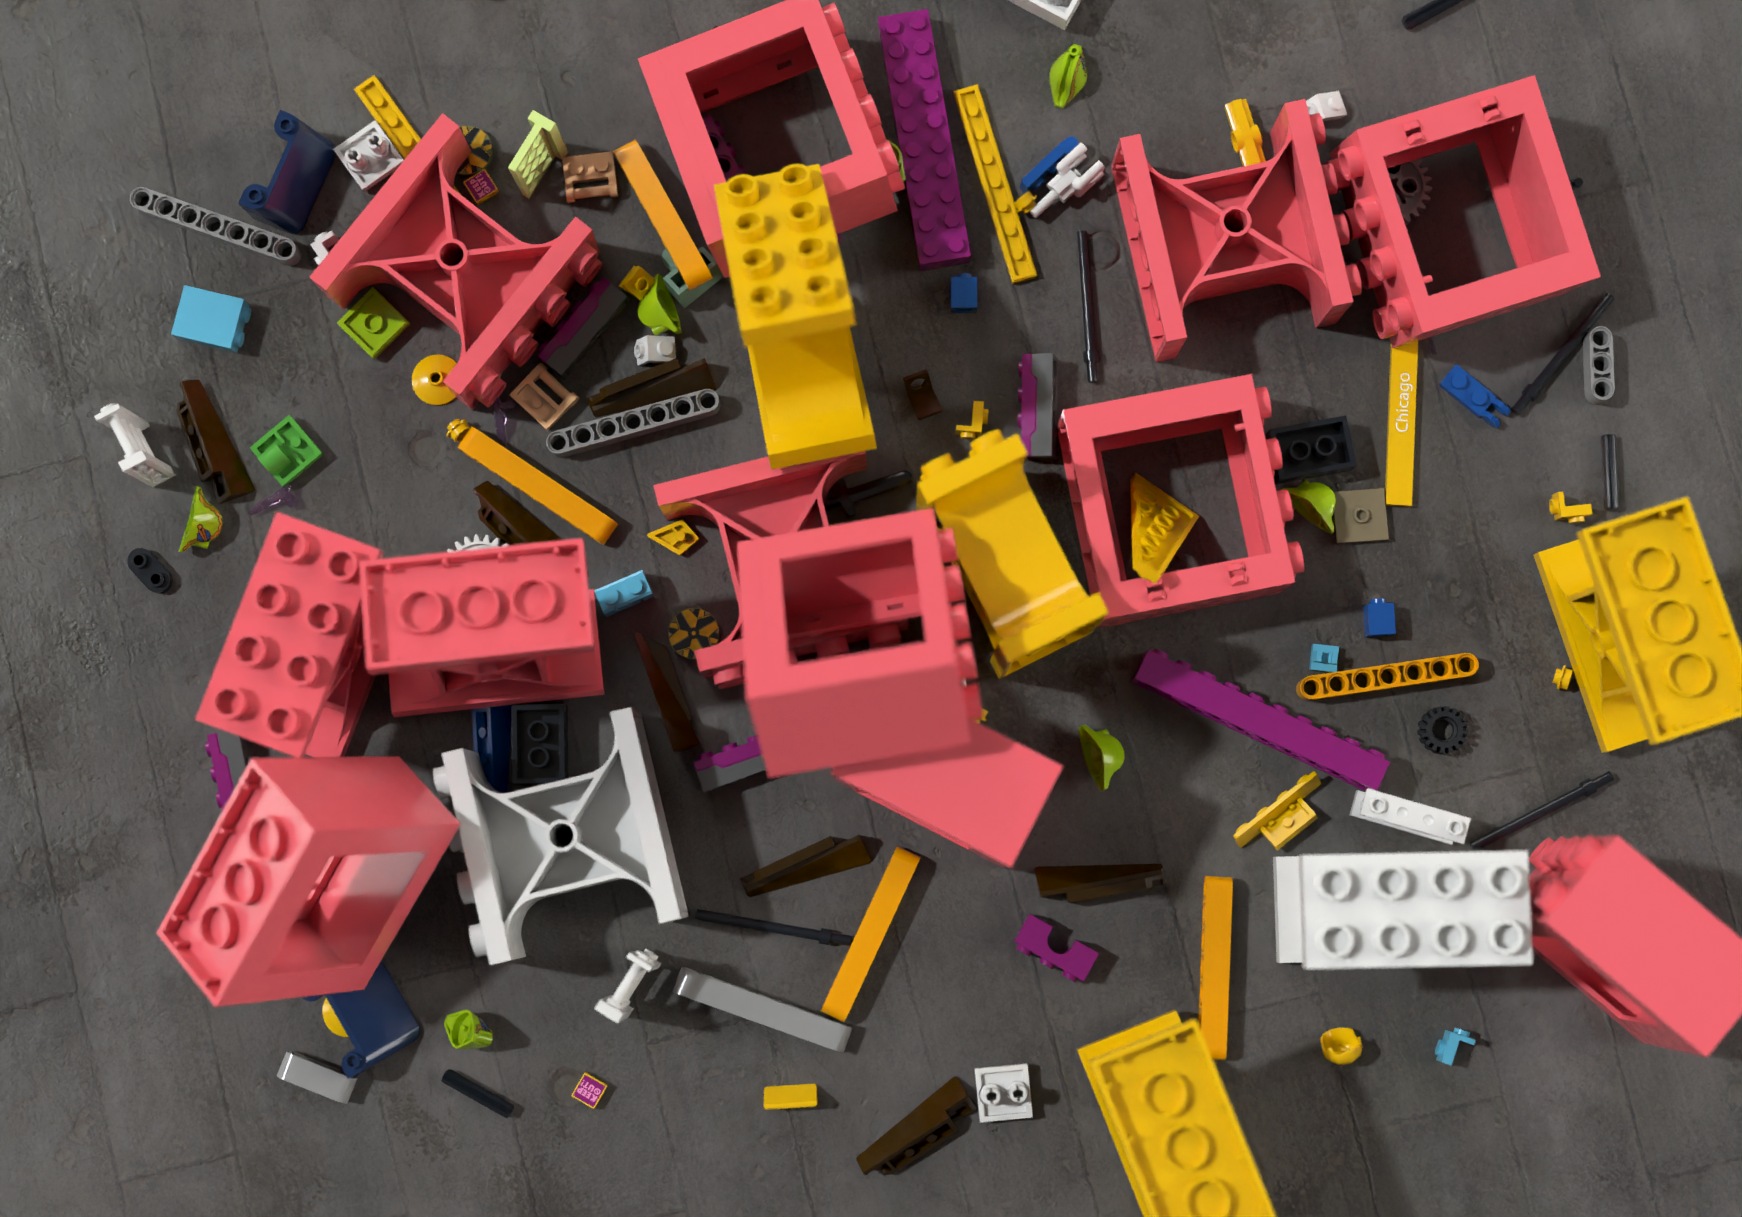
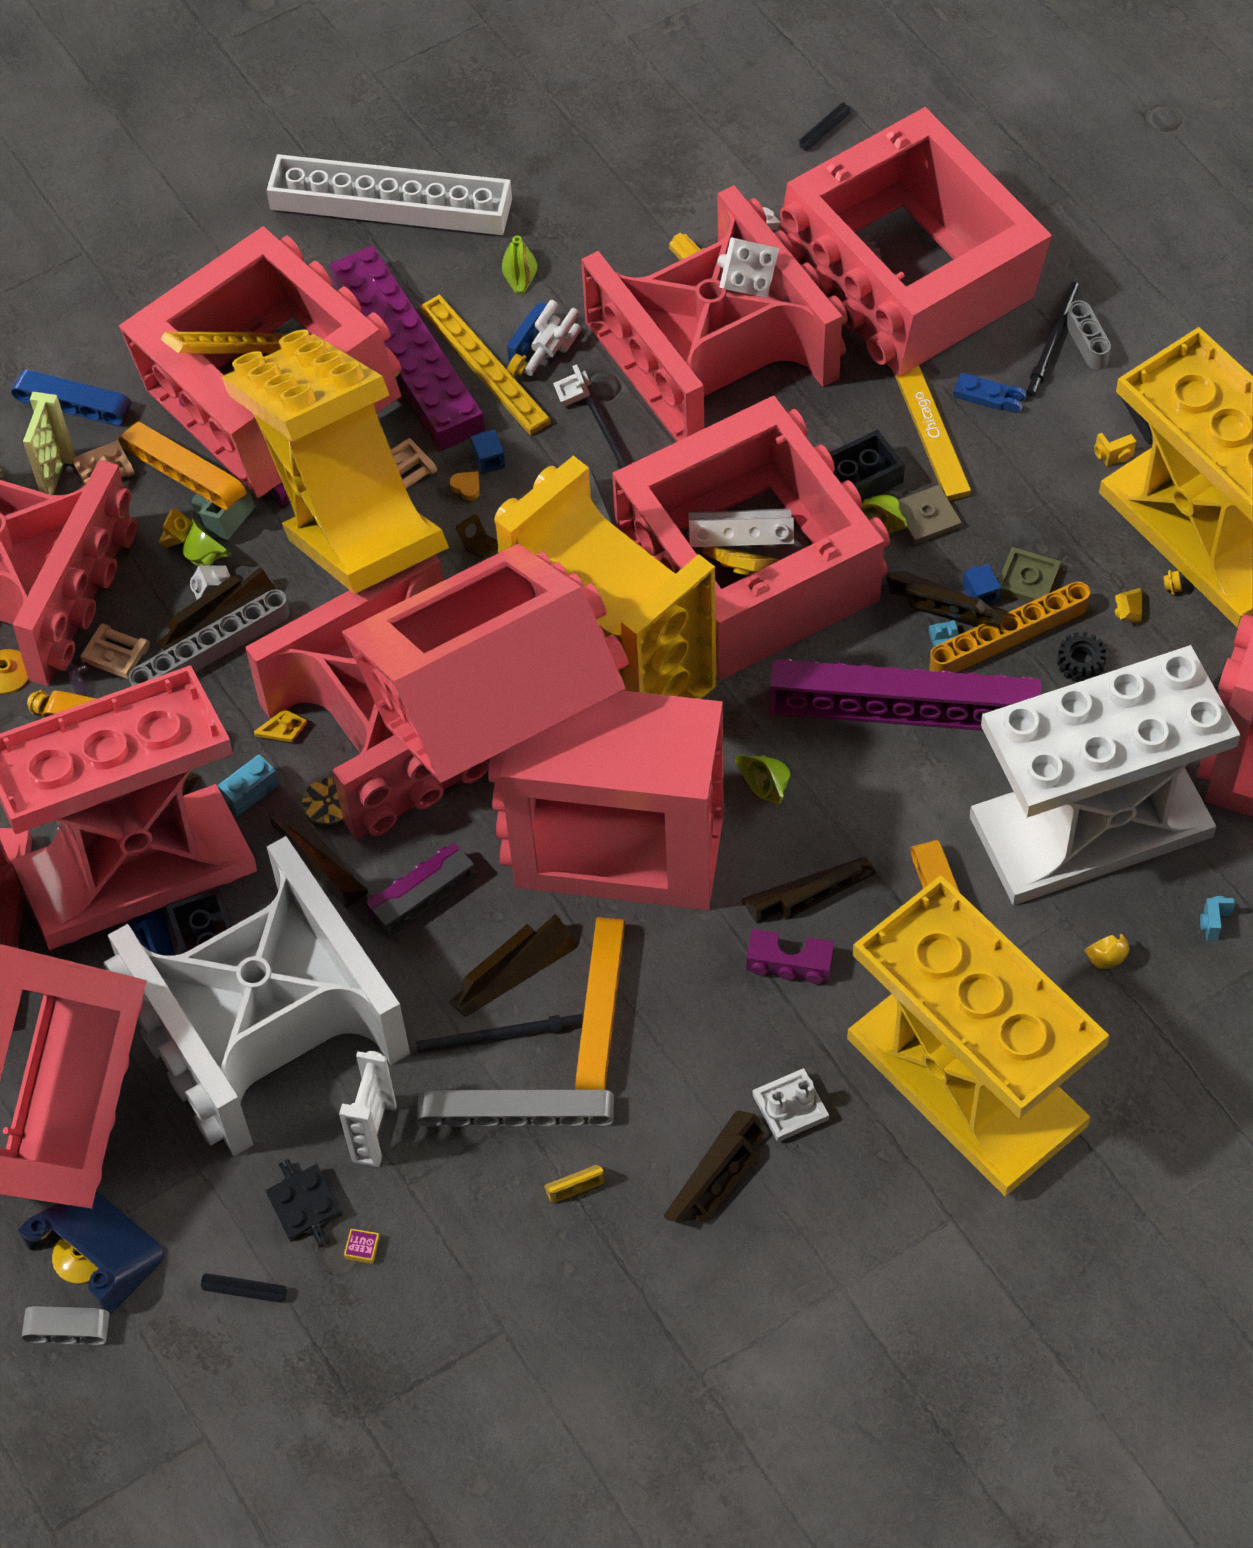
camera: 20 degrees left, 25 degrees down
lime hat [444,1010,493,1050] -> none
dark grey piece [538,277,630,380] -> none
yellow bracket [1233,771,1321,851] -> none
none -> blue beam [11,370,132,426]
none -> yellow tile [161,332,285,353]
none -> black plate [265,1159,342,1247]
none -> light nougat plate [391,438,437,489]
none -> light orange tile [450,471,480,501]
none -> white bracket [553,364,591,407]
none -> white fence [689,509,794,547]
none -> white plate [718,237,779,298]
none -> dark brown wedge [886,571,1008,628]
none -> olive tile [998,547,1061,603]
none -> yellow piece [1115,588,1142,623]

